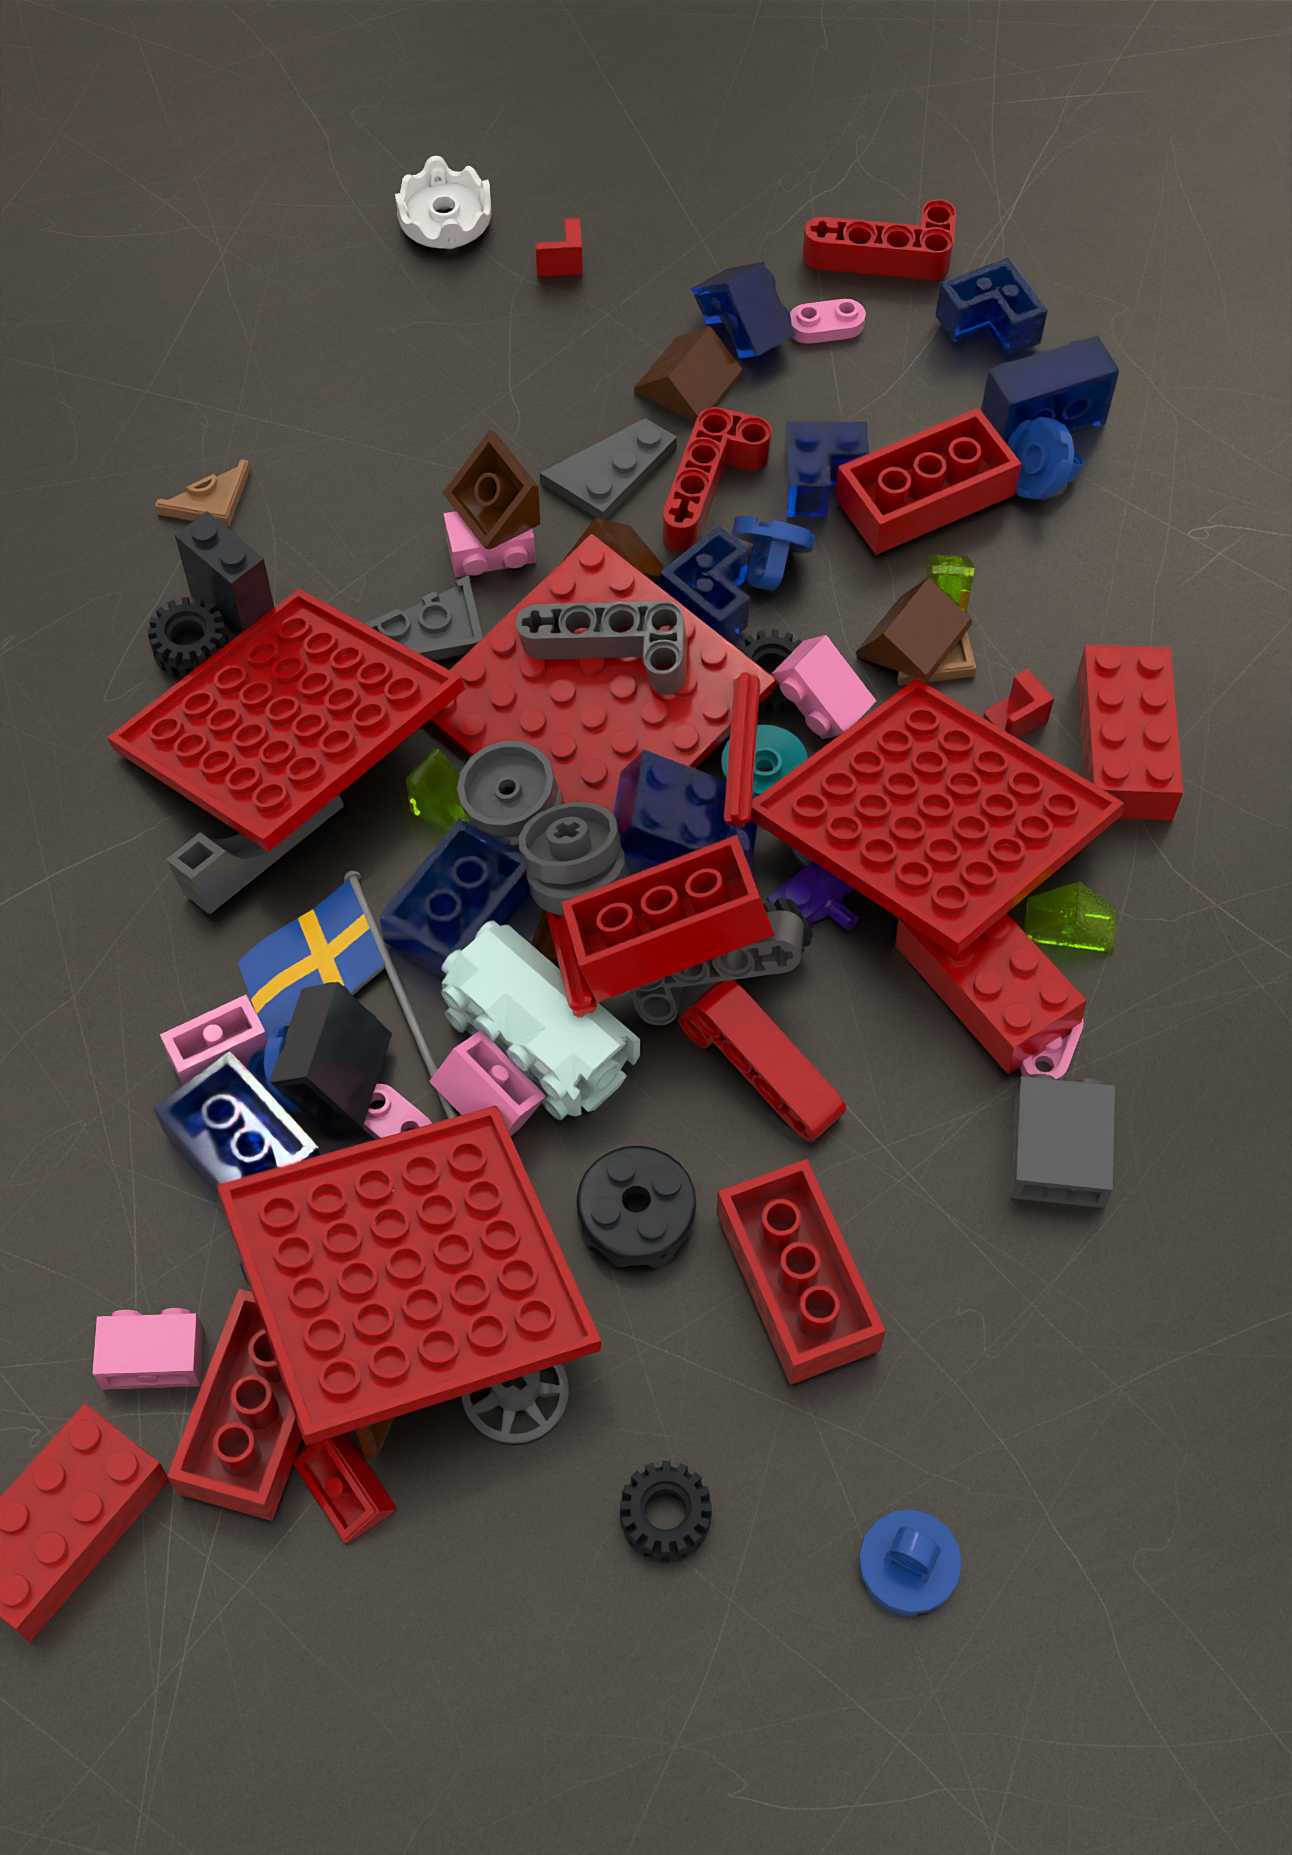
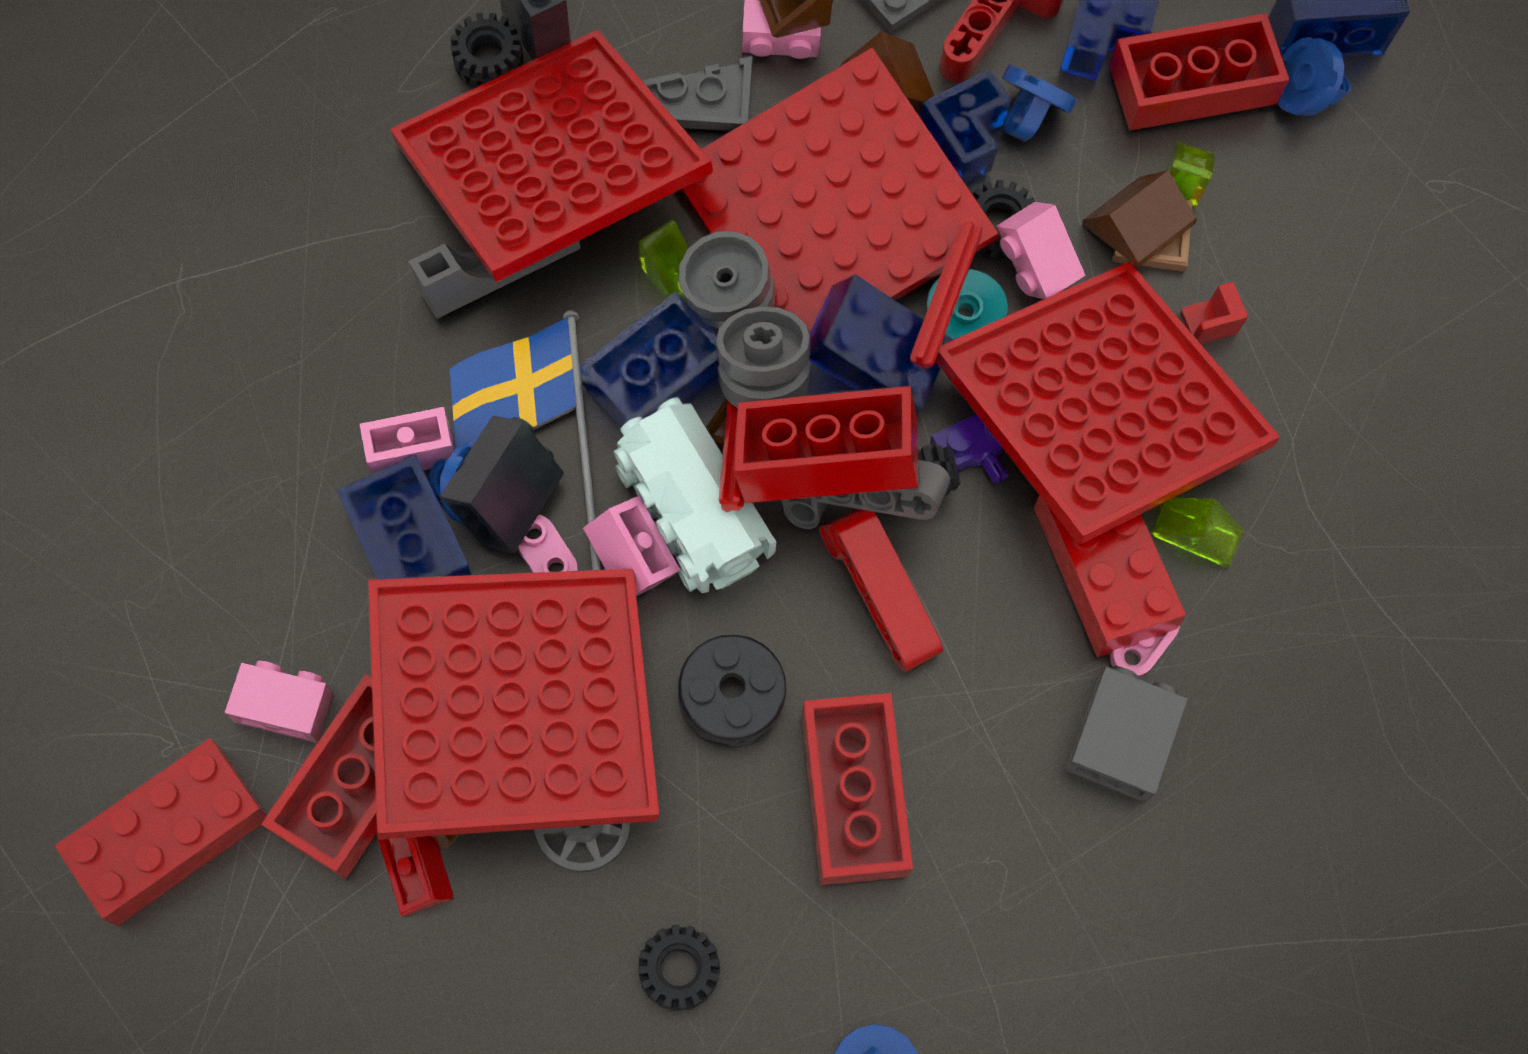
camera: 10 degrees right, 10 degrees up
dark grey beam [515,601,688,695] -> none
red brick [1077,645,1183,820] -> none

